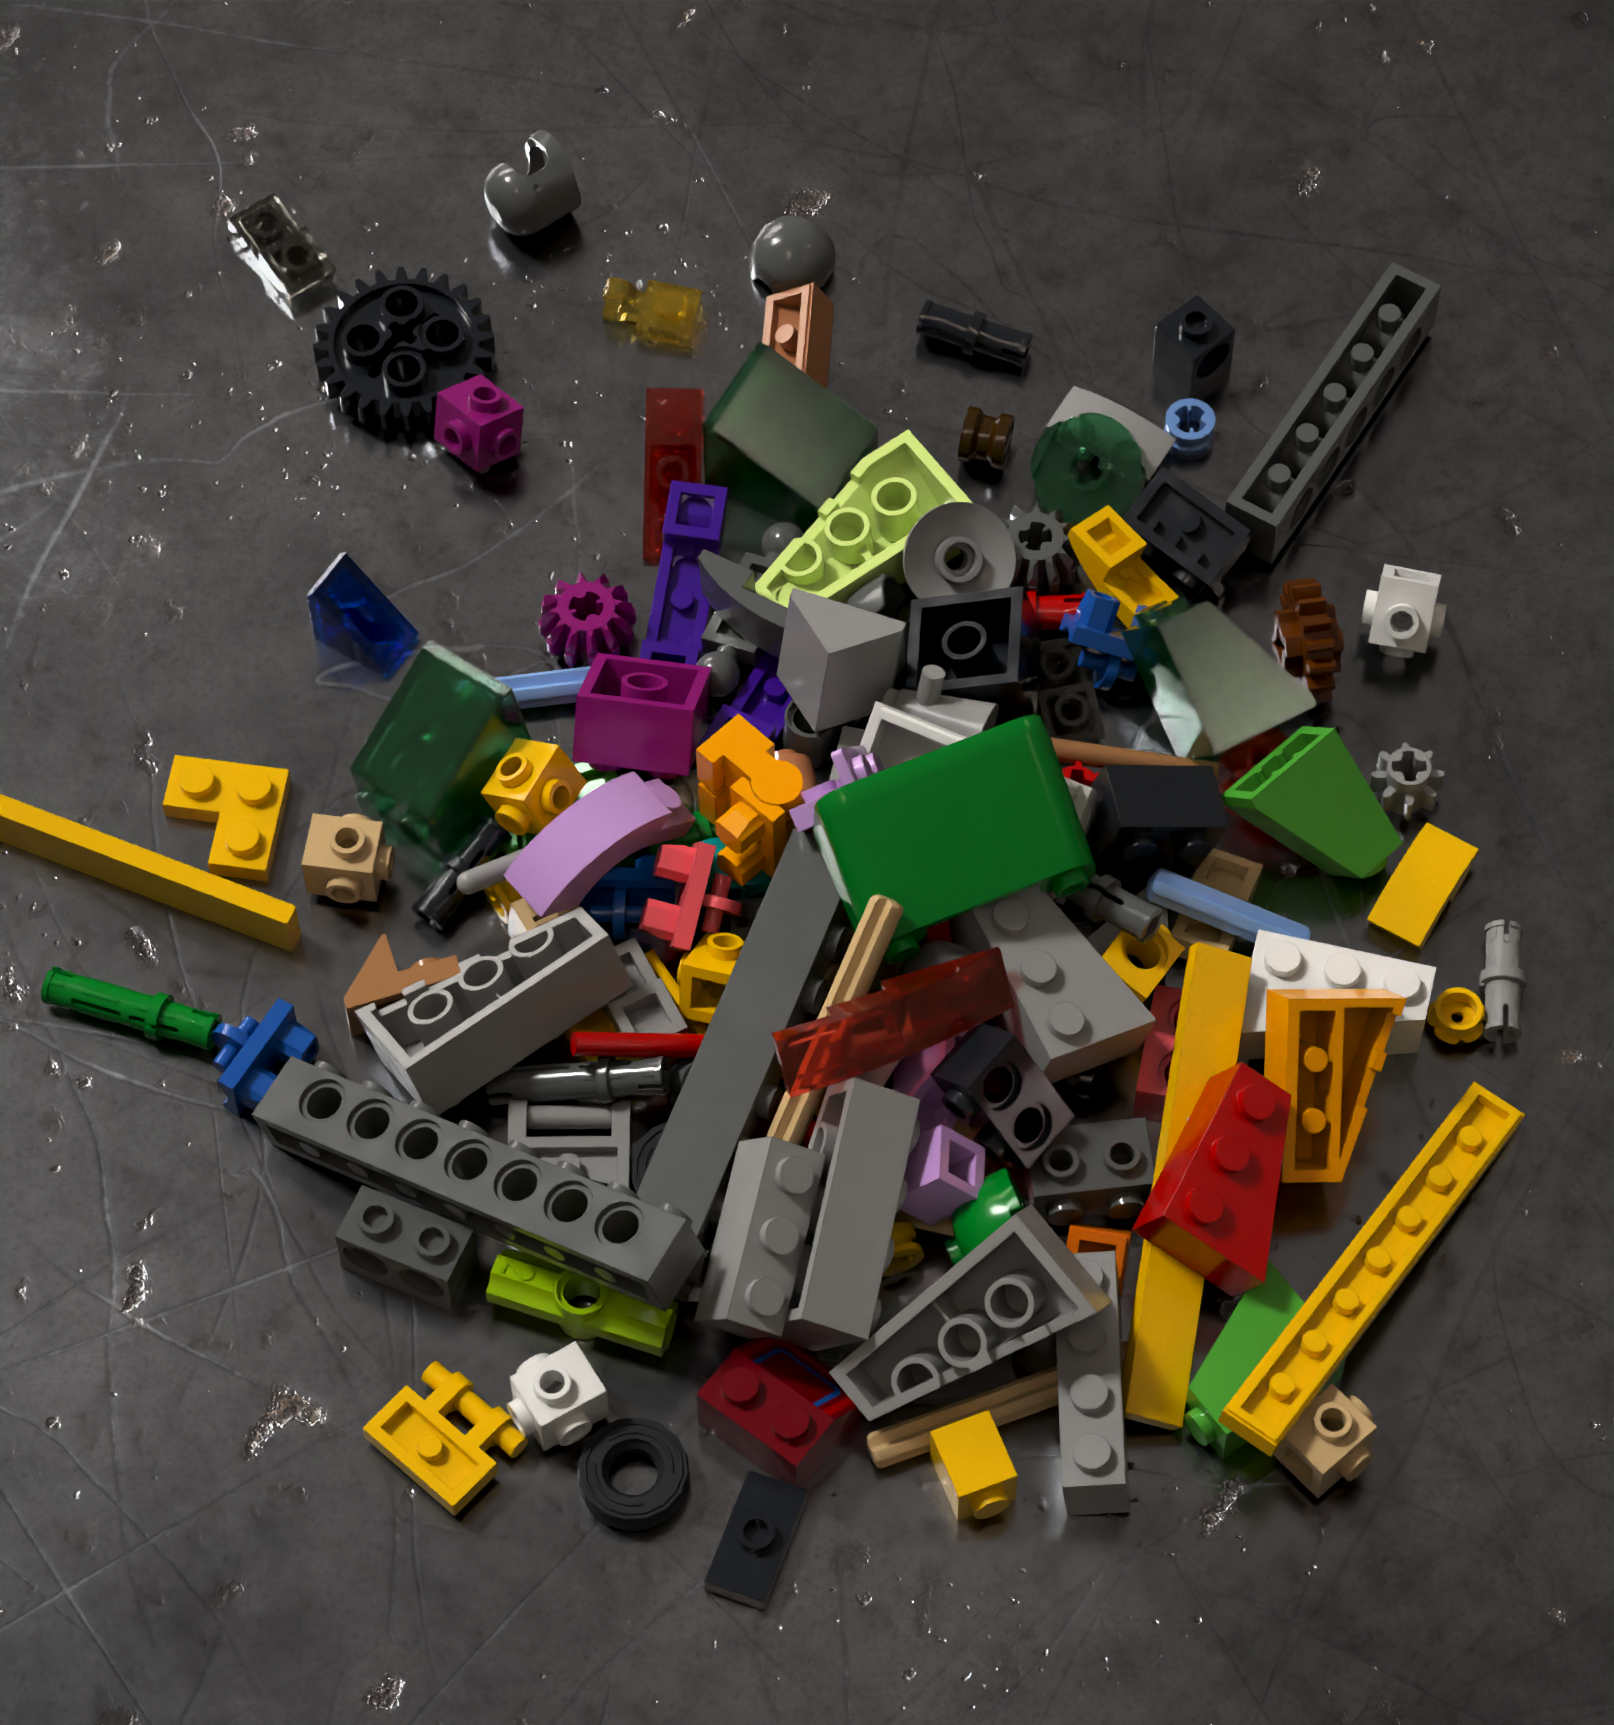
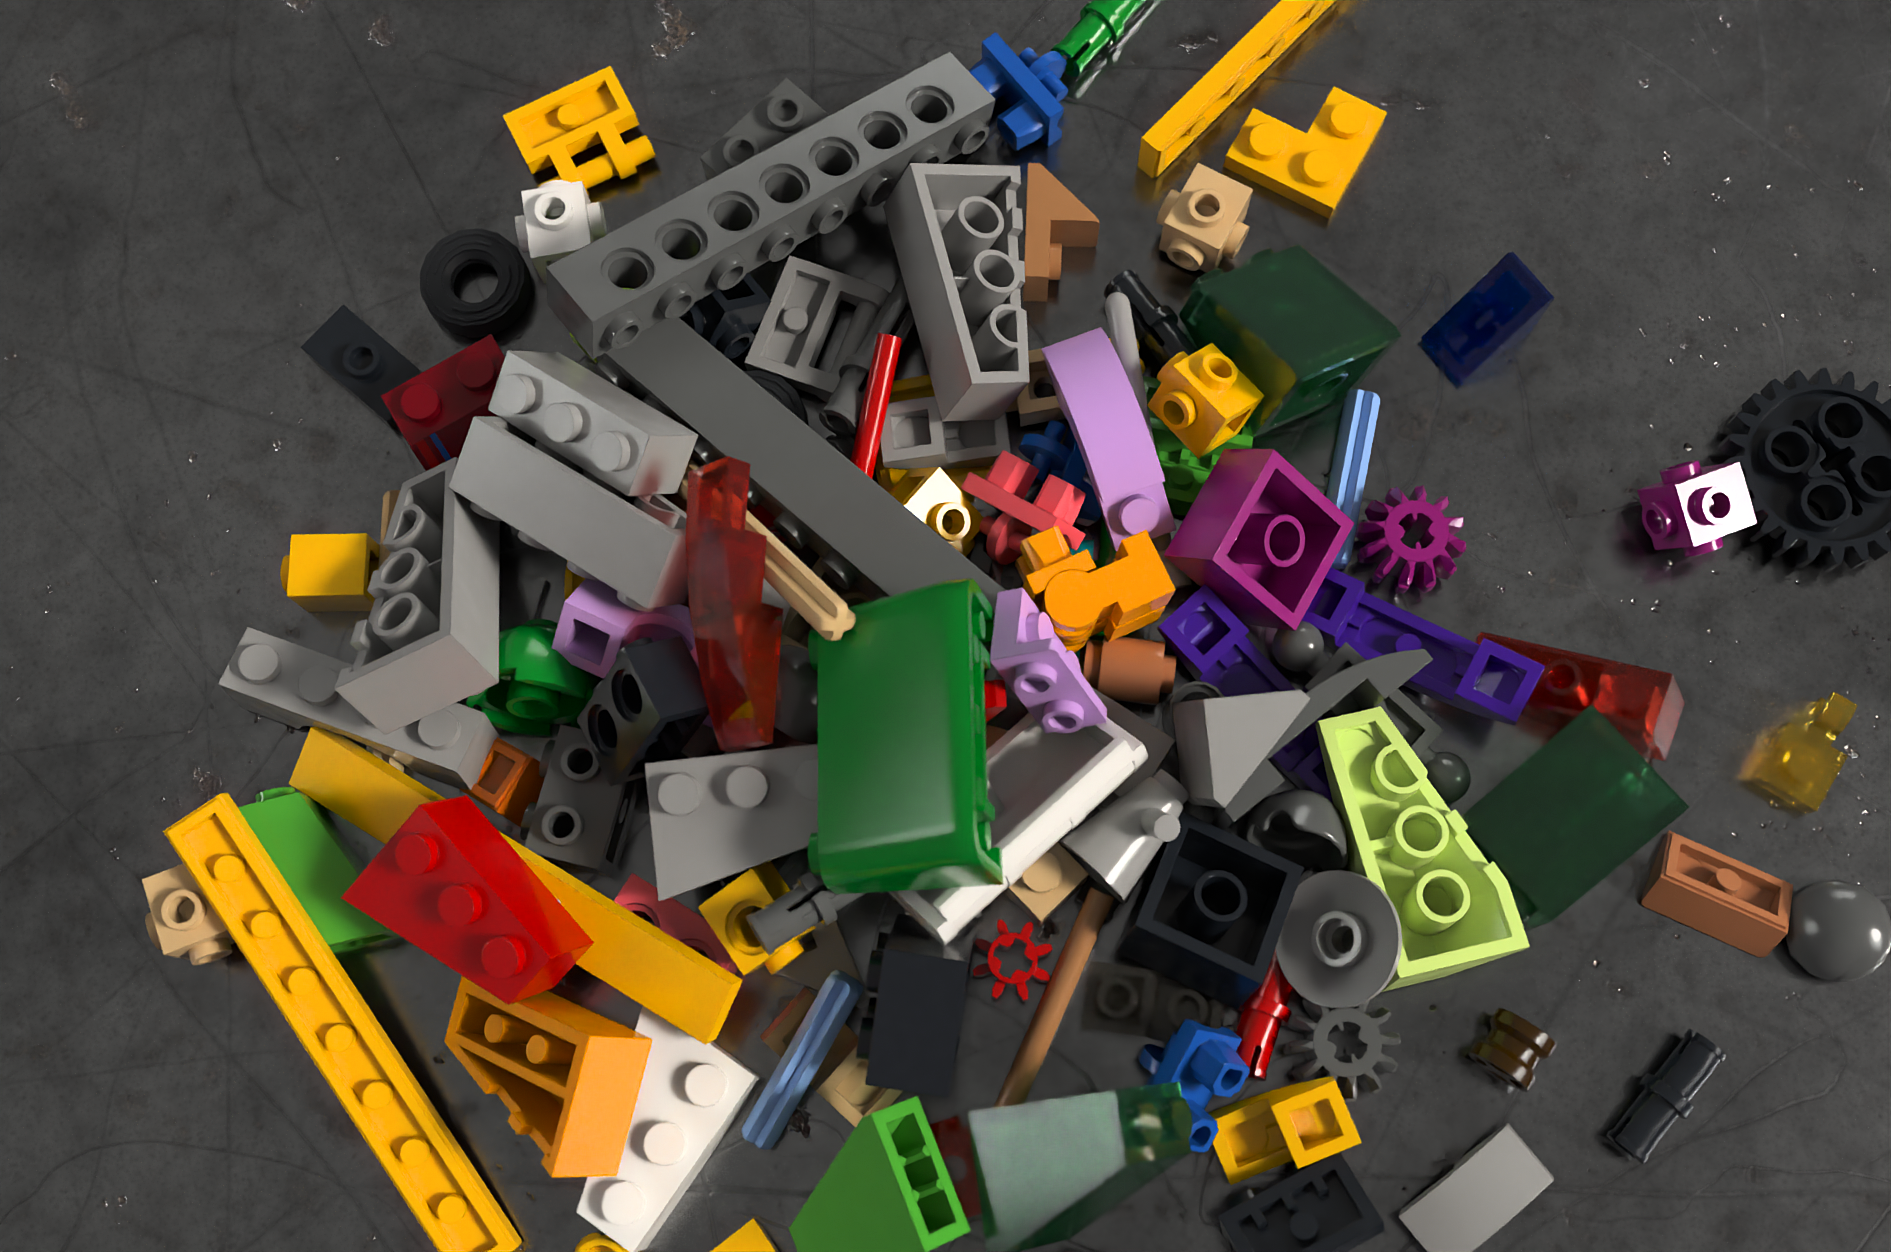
camera: 115 degrees right, 15 degrees up
clear green plate [1030,412,1146,524] -> none

